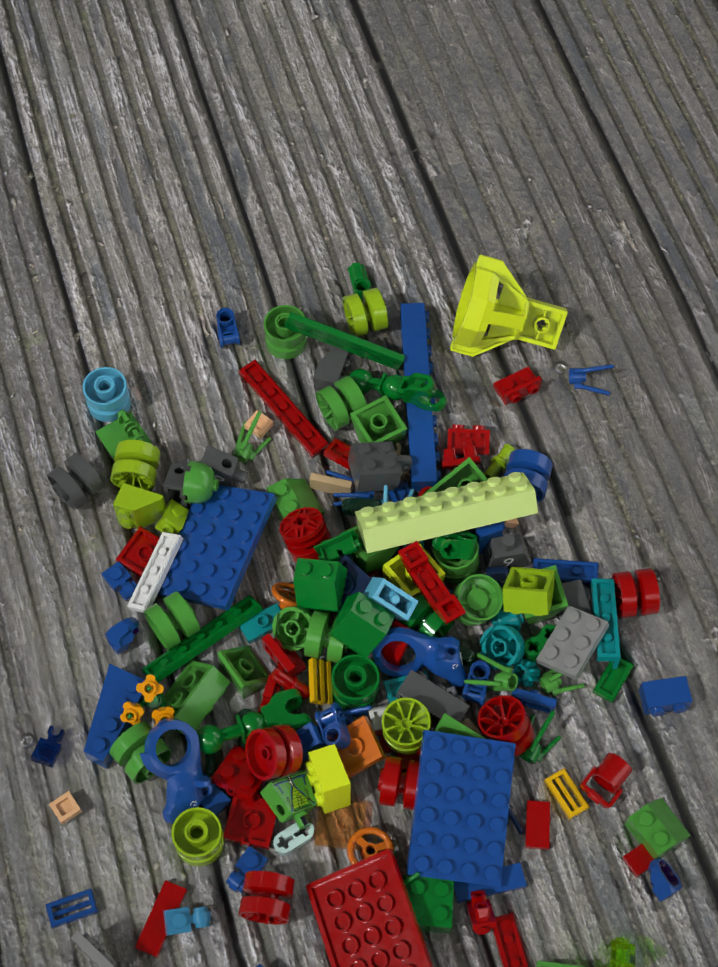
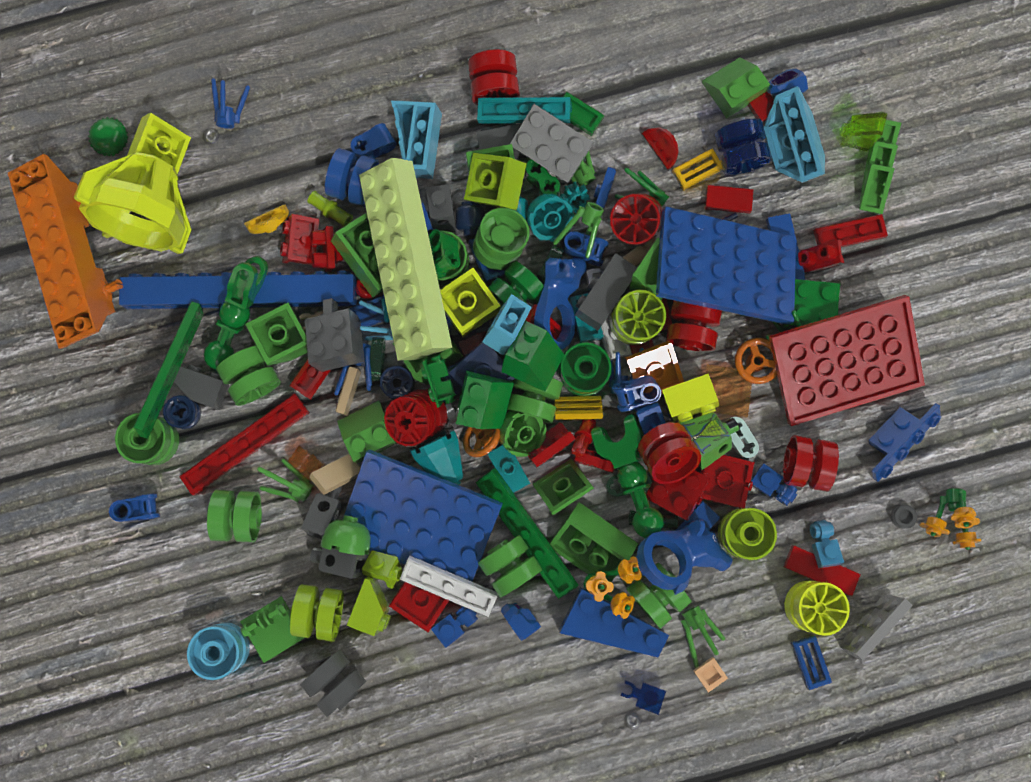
camera: 85 degrees left, 20 degrees up
light nougat plate [244,410,273,439] -> none
lime wheel [343,288,388,337] -> none
green piece [348,262,371,303] -> none
red slope [398,541,466,624] -> none
red bracket [493,366,542,406] -> none
blue tile [533,558,598,585] -> none
red piece [580,753,632,809] -> none
blue brick [639,676,693,717] -> none
none -> orange piece [8,154,123,349]
none -> green hat [88,117,128,156]
none -> dark blue wheel [163,395,202,430]
none -> bright green wheel [207,490,262,543]
none -> yellow plate [244,204,289,234]
none -> clear orange leg [287,445,327,482]
none -> tan tile [309,454,360,495]
none -> blue piece [351,123,397,160]
none -> dark blue wheel [380,366,414,400]
none -> medium azure wedge [391,100,442,179]
none -> teal cone [410,428,463,485]
none -> red plate [642,127,678,169]
none -> bright green plant [681,605,725,668]
none -> clear blue wheel [714,118,772,175]
none -> medium azure wedge [764,86,825,183]
none -> neon yellow wheel [784,580,850,636]

